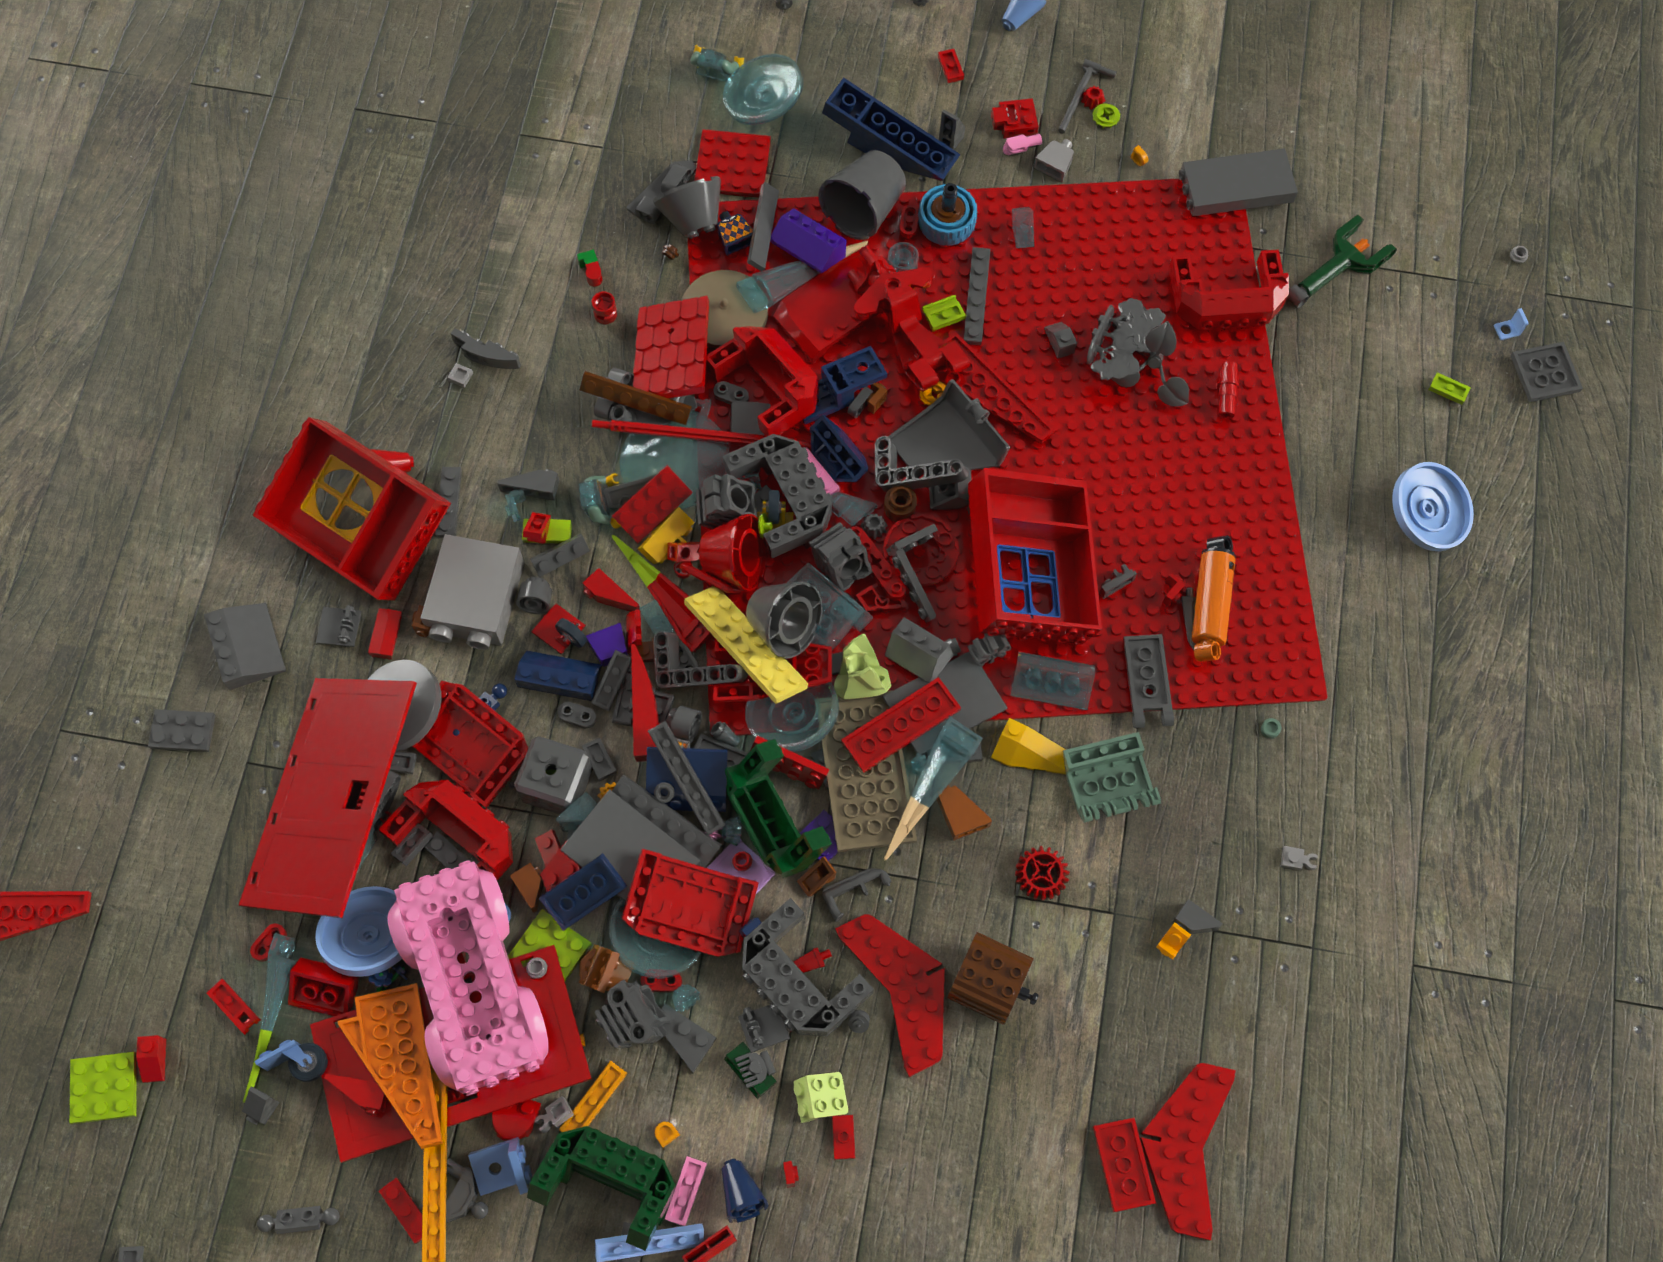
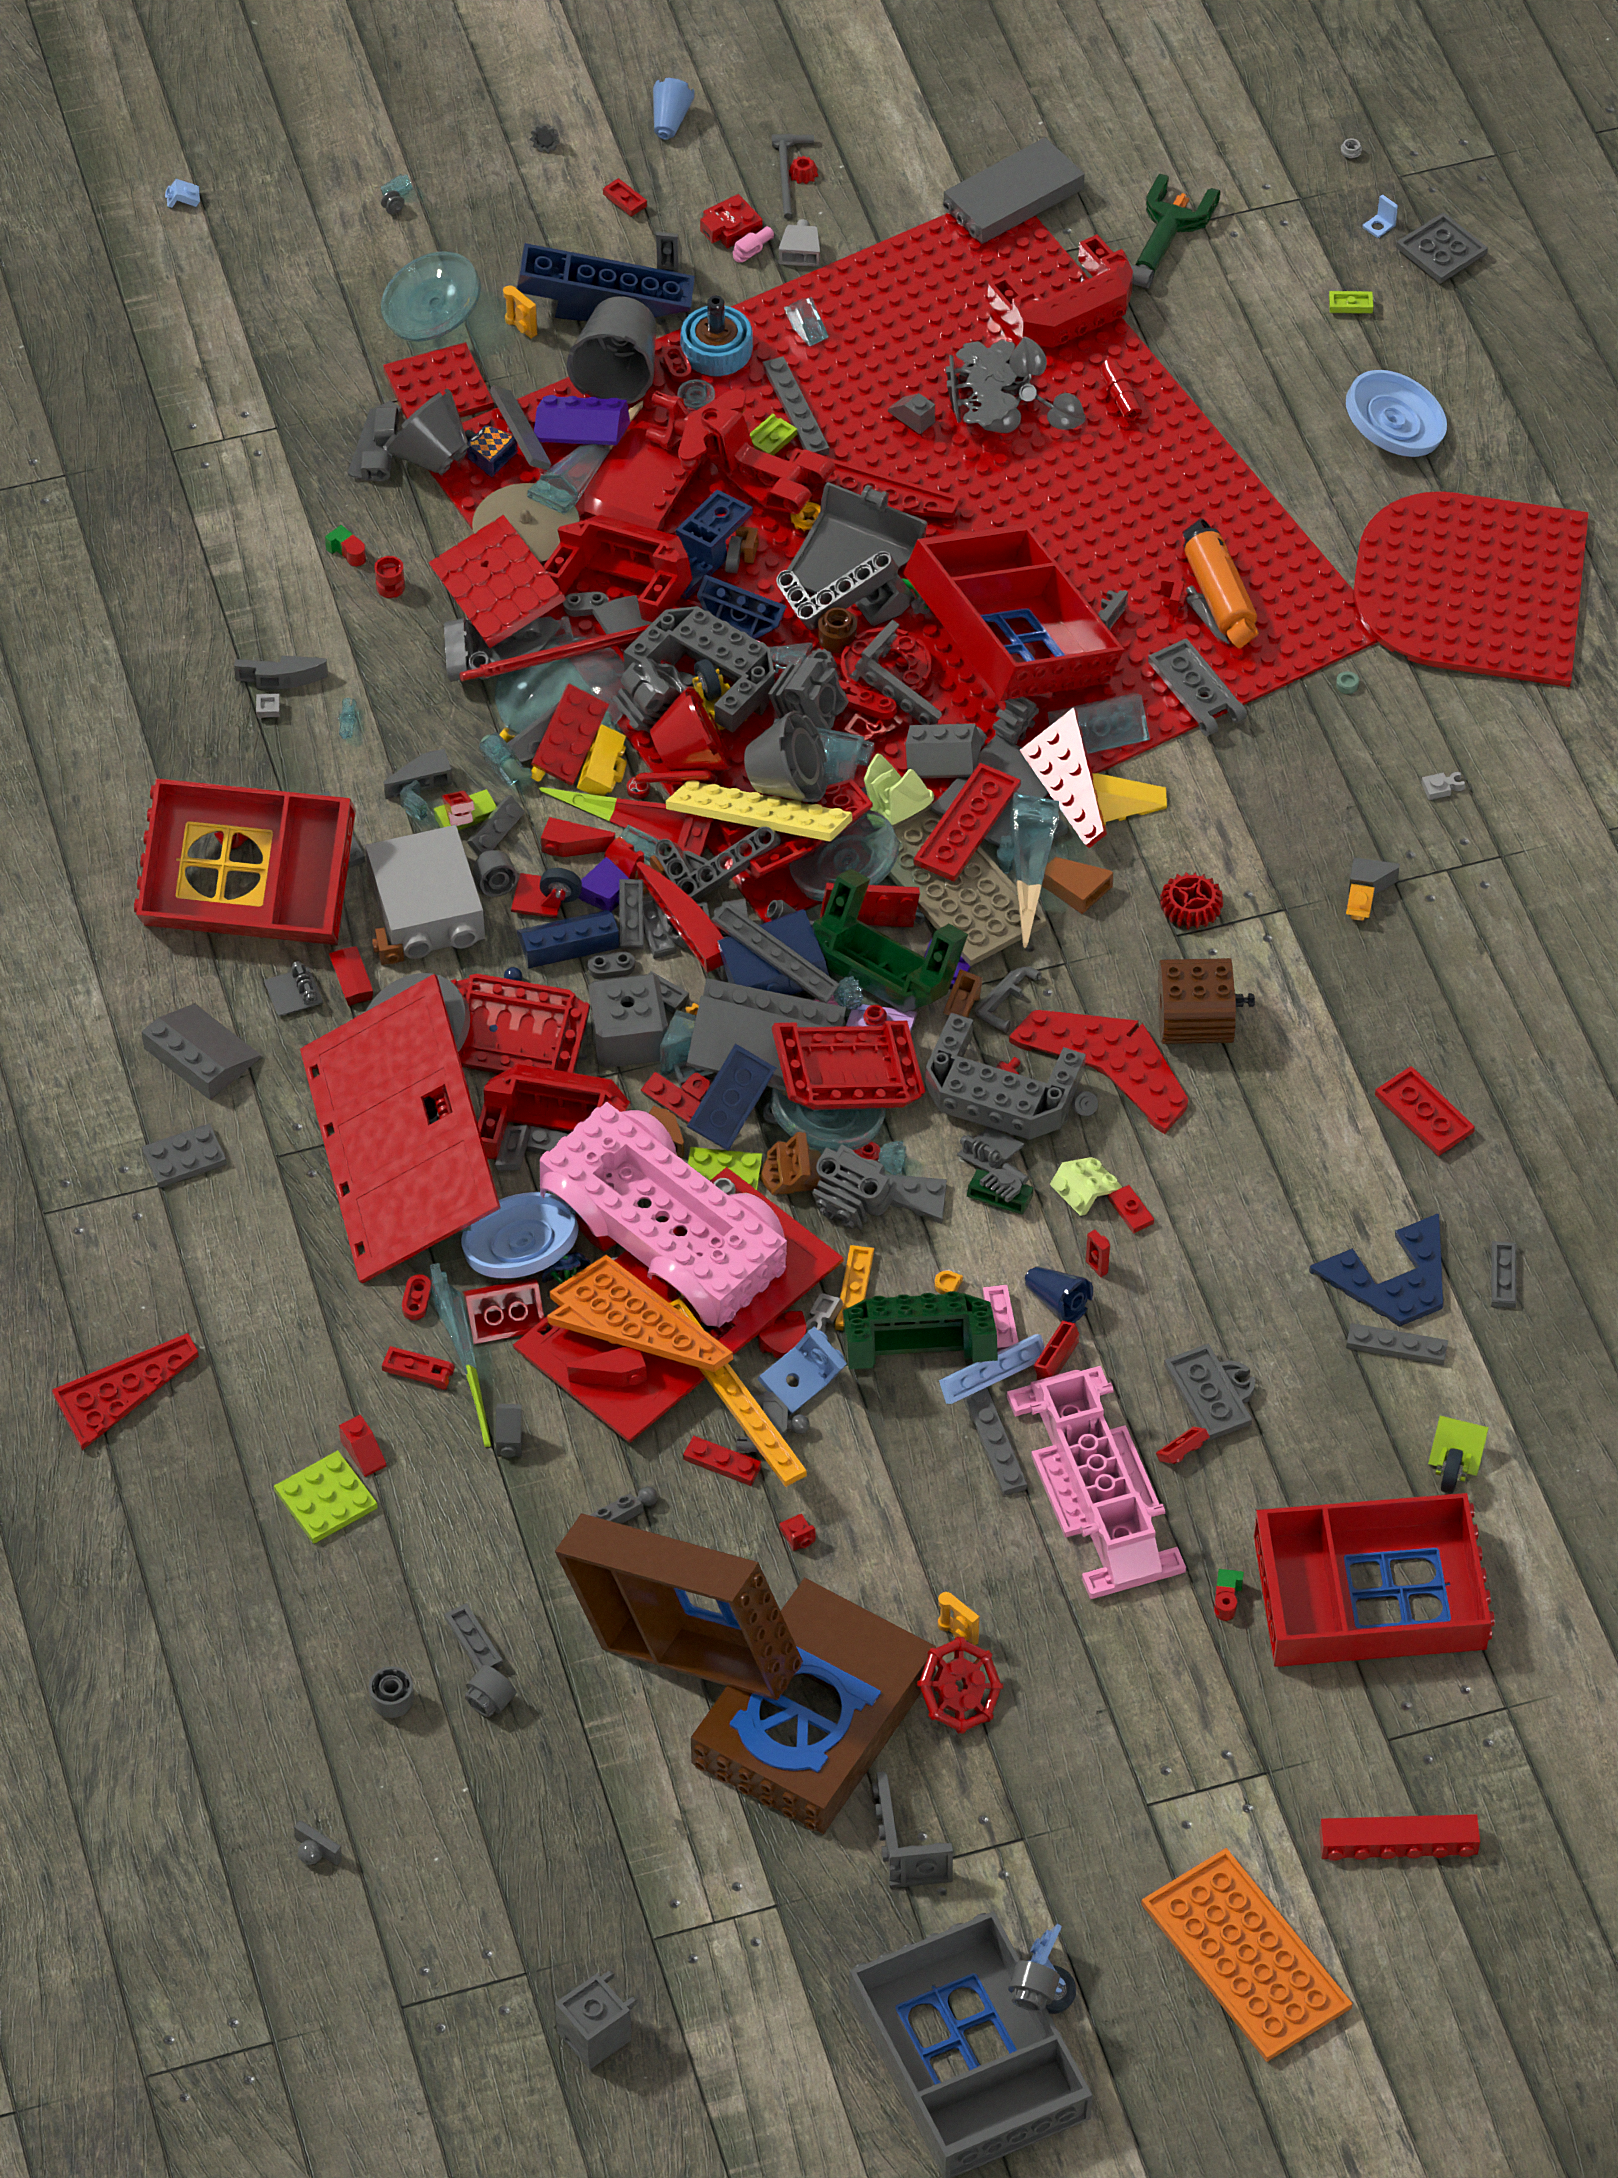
camera: 25 degrees left, 15 degrees down
plate [255,1040,328,1082] -> none
red wing [540,840,582,892] -> none
reddish brown plate [579,371,692,425] -> none
dark grey plate [654,782,674,803] -> none
reddish brown plate [662,244,679,260] -> none
red leg [667,542,700,562] -> none
clear light blue torso [690,45,744,82] -> none
dark blue tile [739,917,762,937] -> none
lime piece [758,513,772,539] -> none
sand green slope [1063,732,1161,823] -> none
lime gear [1092,104,1120,129] -> none
light orange tile [1130,145,1148,166] -> none
red wing [1140,1063,1236,1241] -> none
none -> clear light blue axle [338,698,357,739]
none -> light orange plate [503,285,538,339]
none -> wing [1020,707,1107,848]
none -> red plate [1353,491,1589,687]

